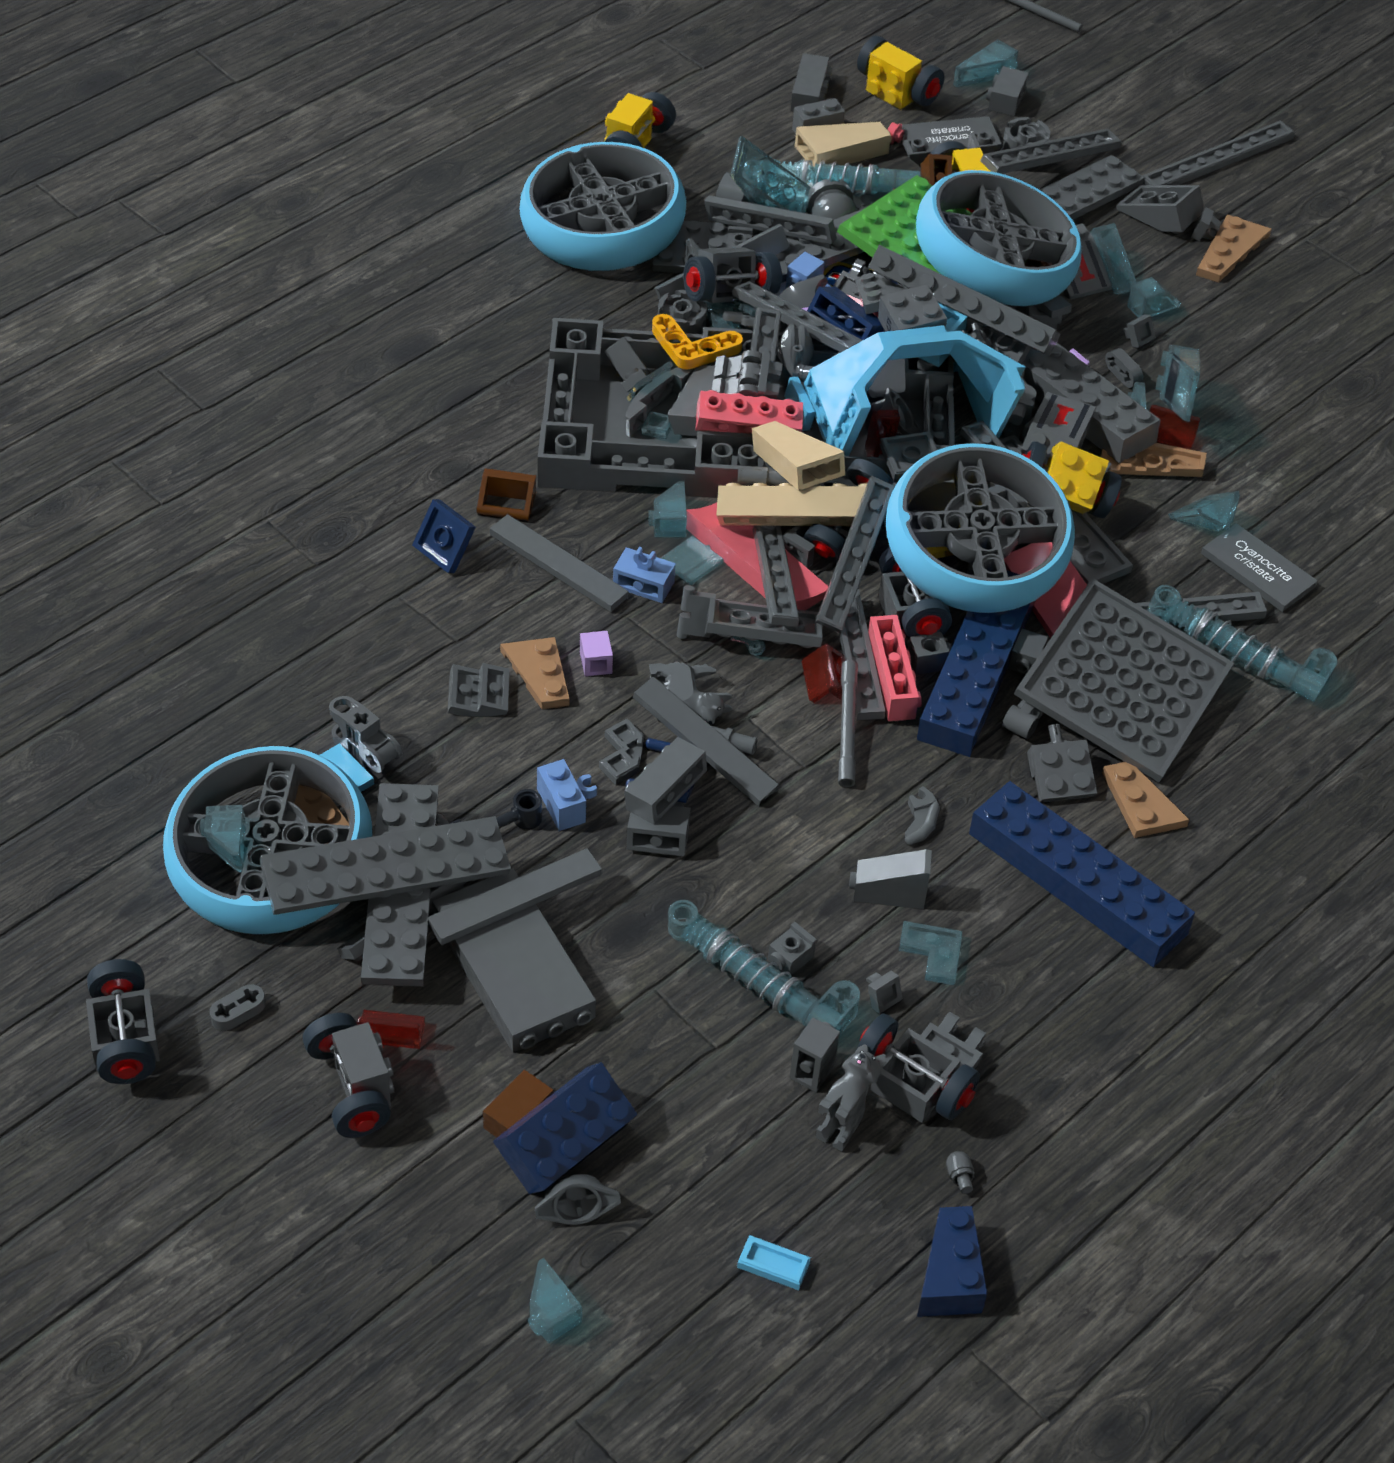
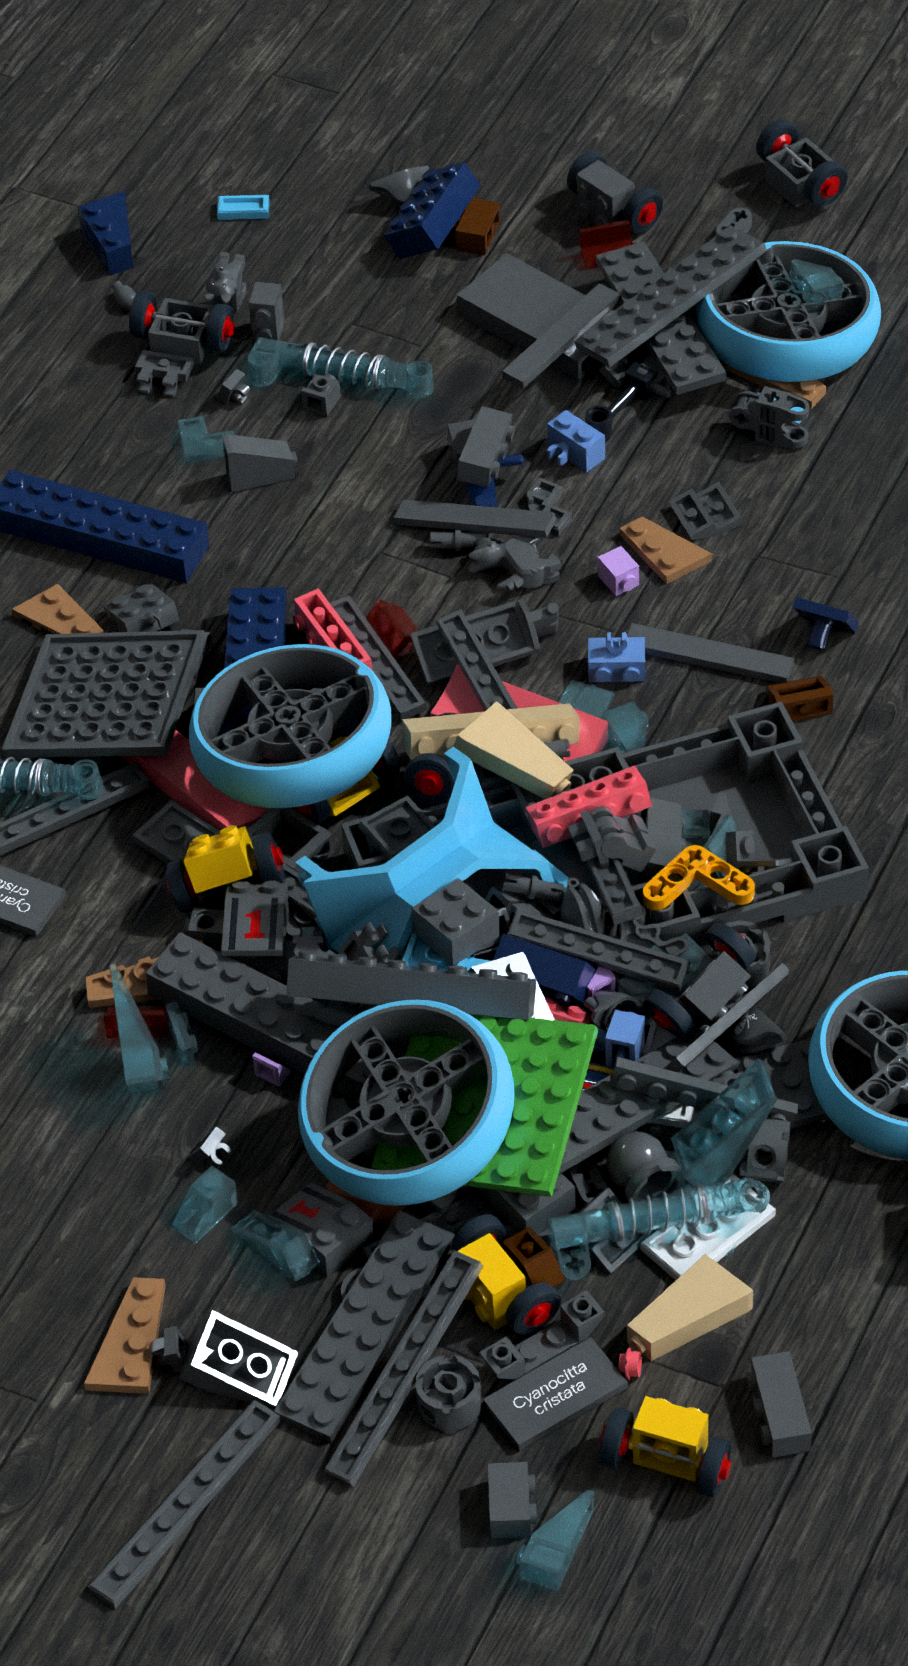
camera: 165 degrees right, 0 degrees up
clear light blue slope [528,1258,582,1344] -> none
dark grey brick [792,98,845,134] -> none
dark grey tile [815,476,895,633] -> none
dark grey piece [838,660,858,787] -> none
dark grey piece [905,786,940,845] -> none
dark grey beam [1105,348,1144,388] -> none
clear light blue slope [1168,491,1240,532] -> none

